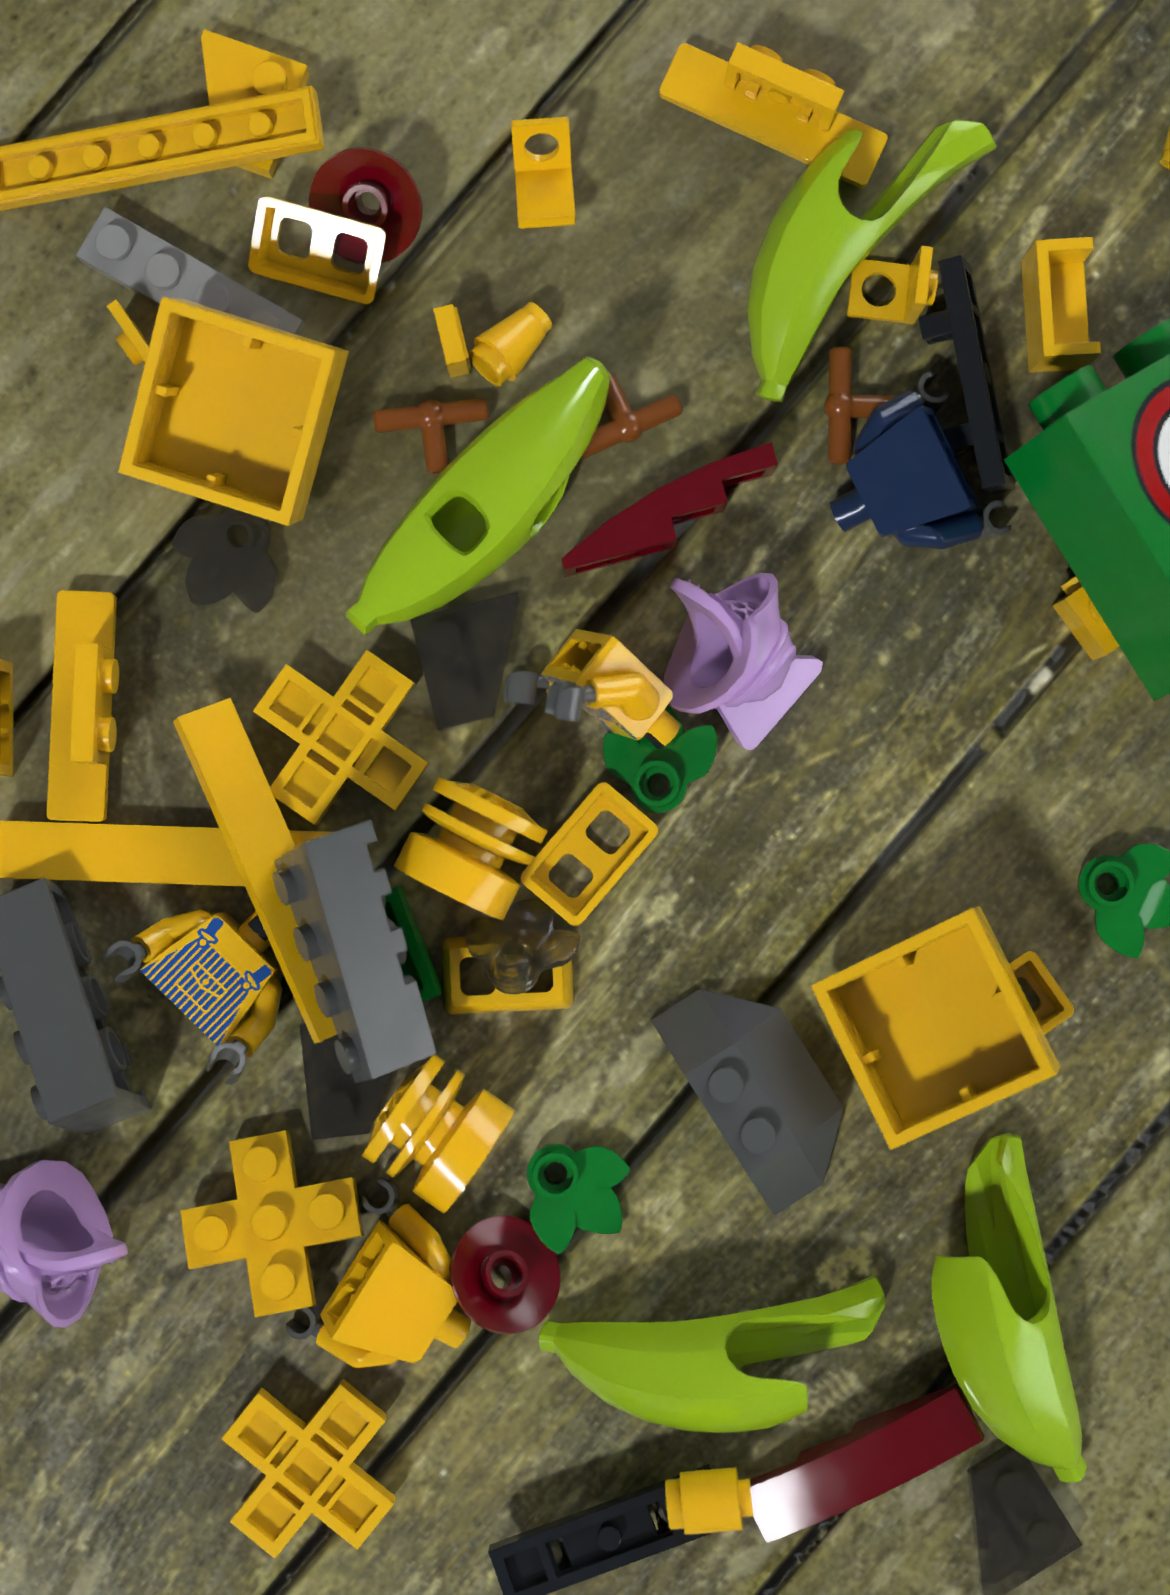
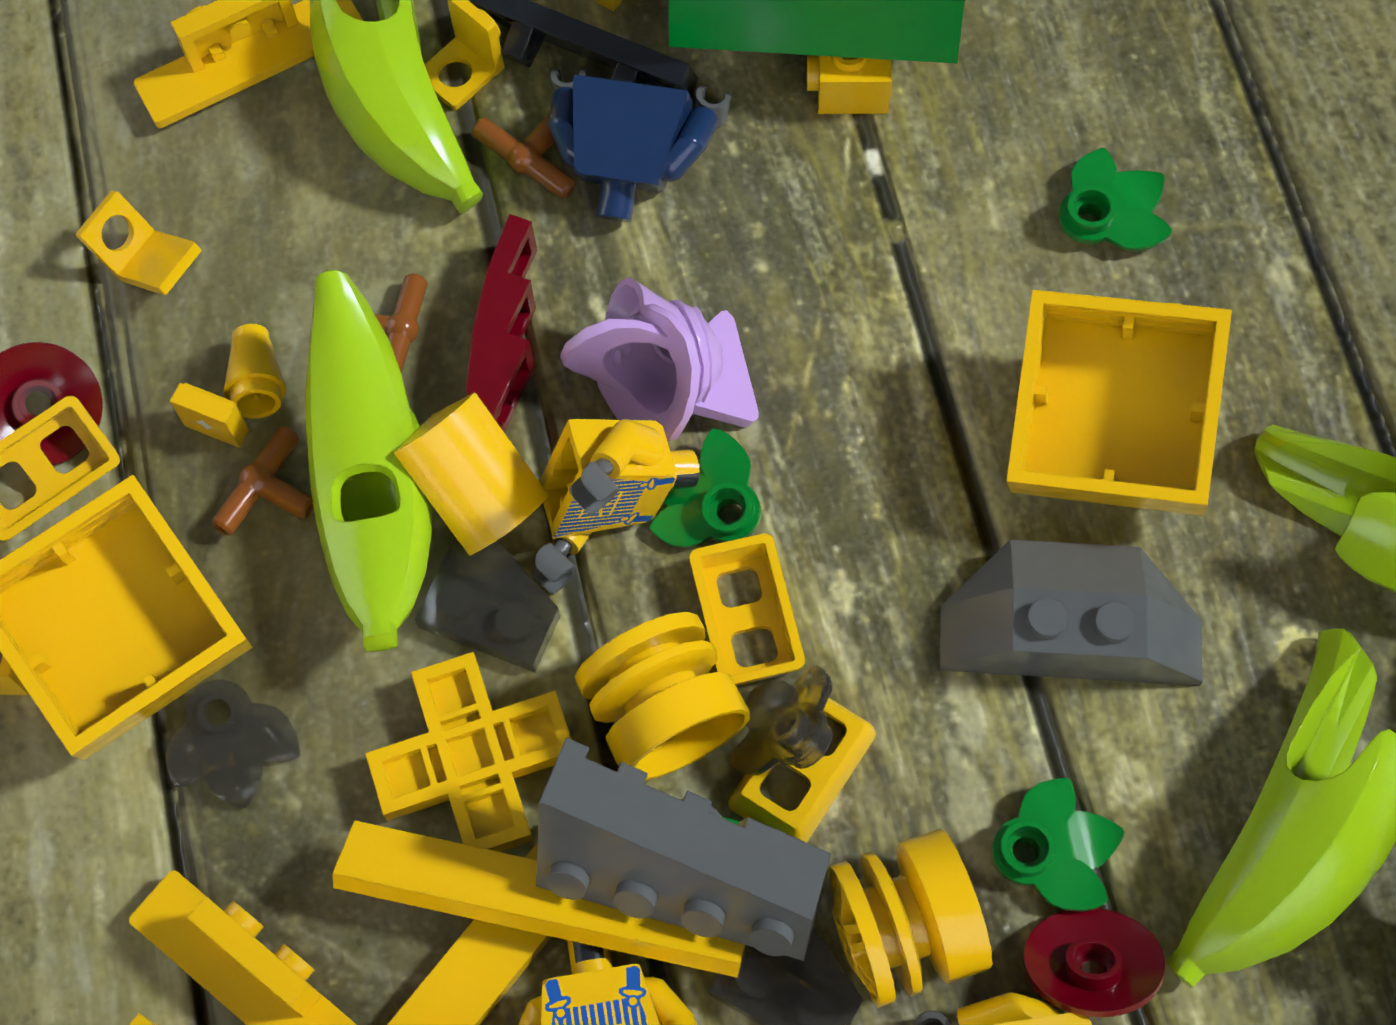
camera: 50 degrees left, 20 degrees down
none -> yellow brick [394,392,549,556]

